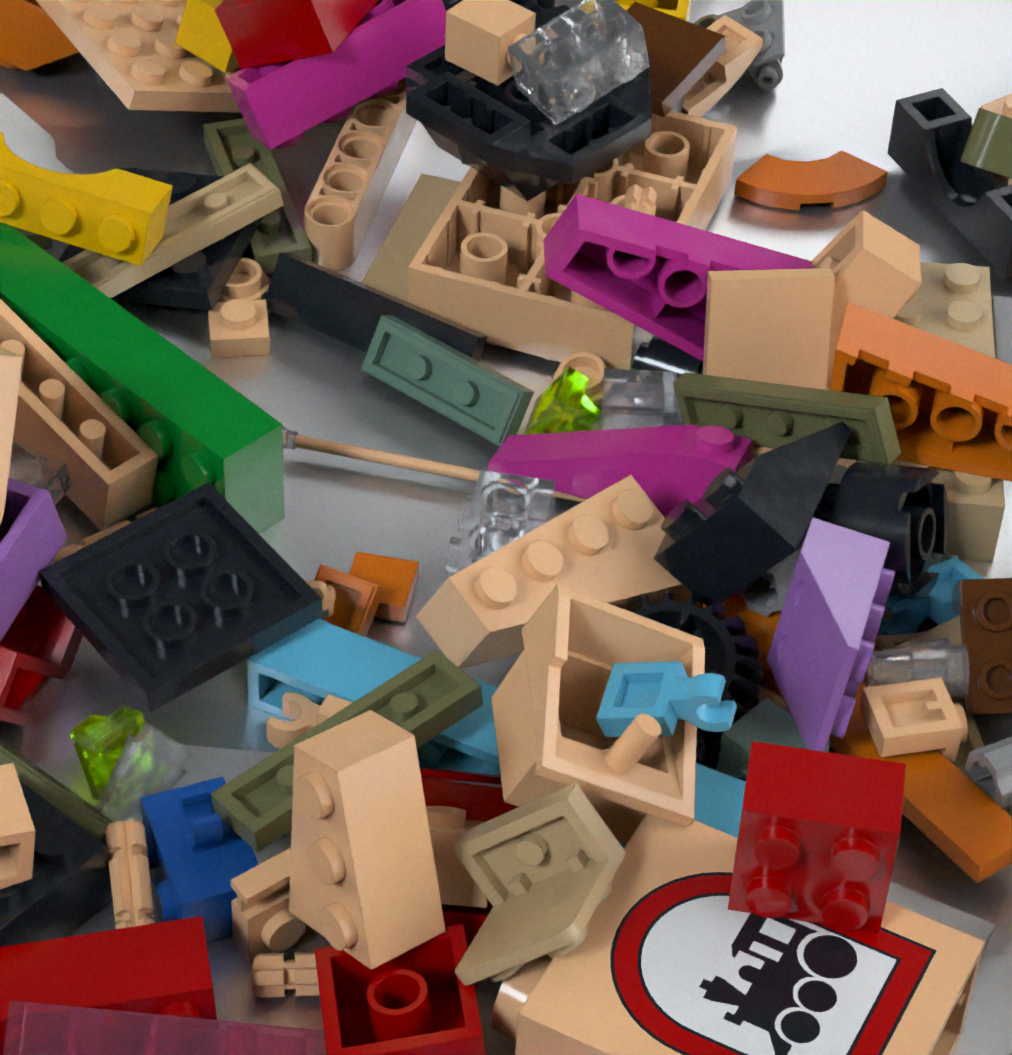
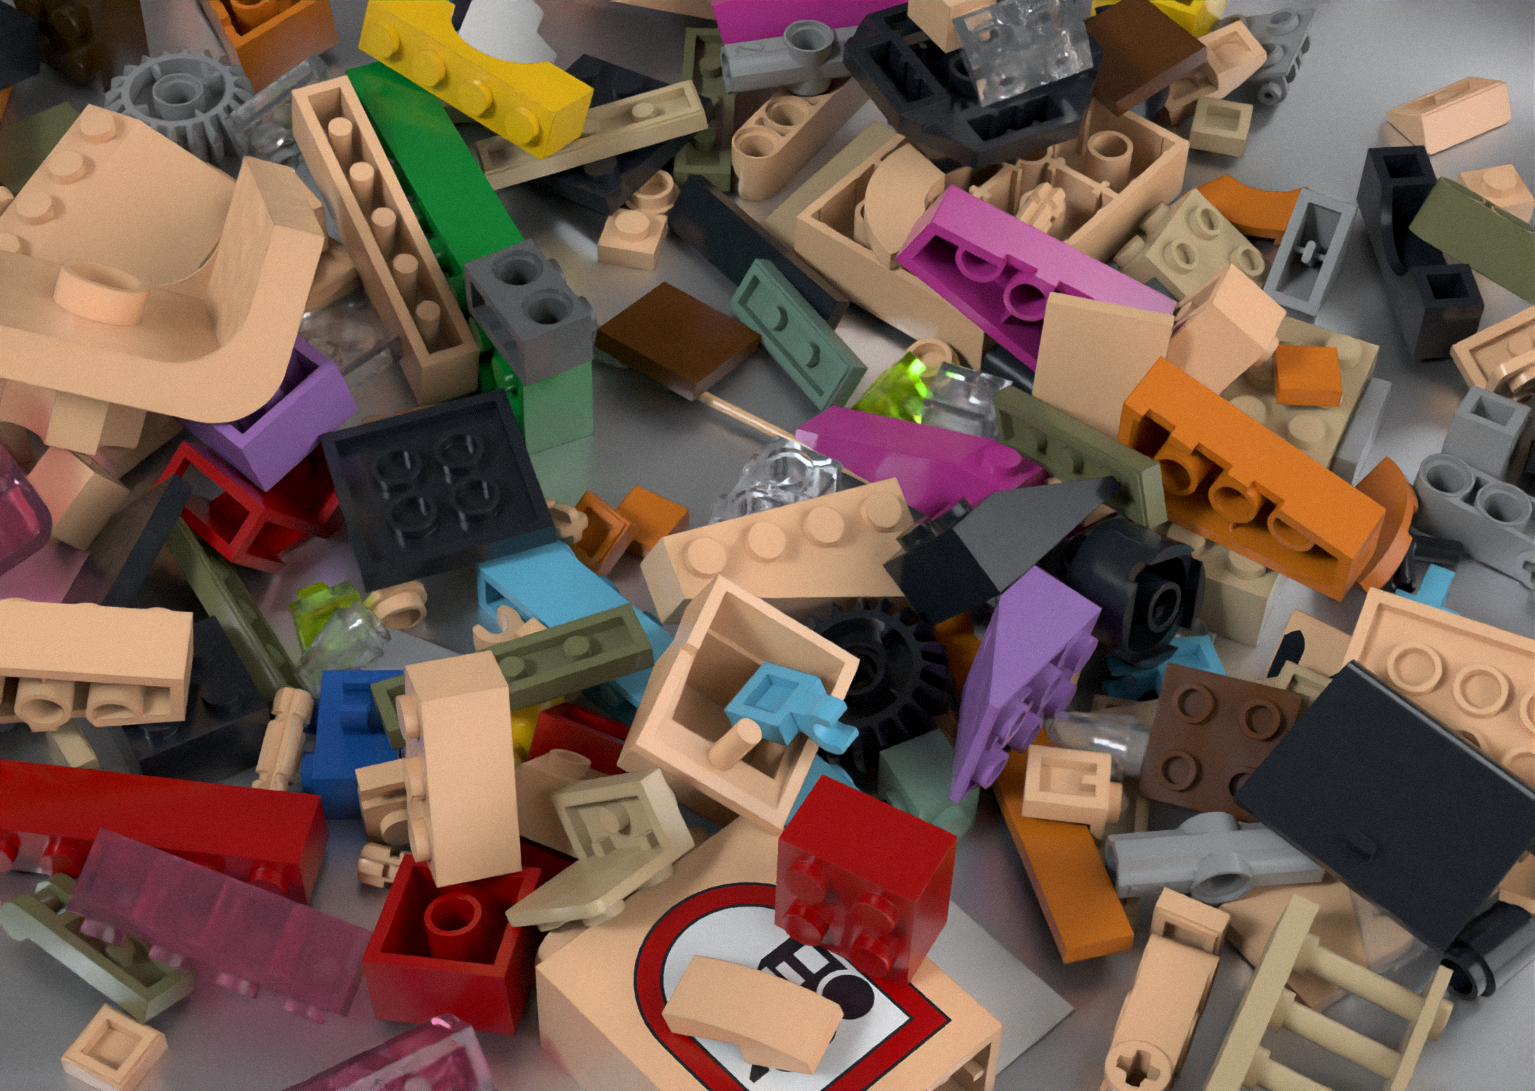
camera: 20 degrees right, 5 degrees up
none -> light nougat plate [362,581,427,634]
none -> dark grey brick [464,238,597,387]
none -> reddish brown tile [594,281,761,401]
none -> light nougat slope [662,954,844,1075]
none -> light grey piece [720,20,859,96]
none -> light nougat tile [864,143,945,270]
none -> tan bracket [1113,188,1271,301]
none -> tan plate [1189,96,1254,157]
none -> light grey slope [1263,187,1359,317]
none -> orange tile [1272,345,1343,407]
none -> light nougat slope [1386,76,1512,155]

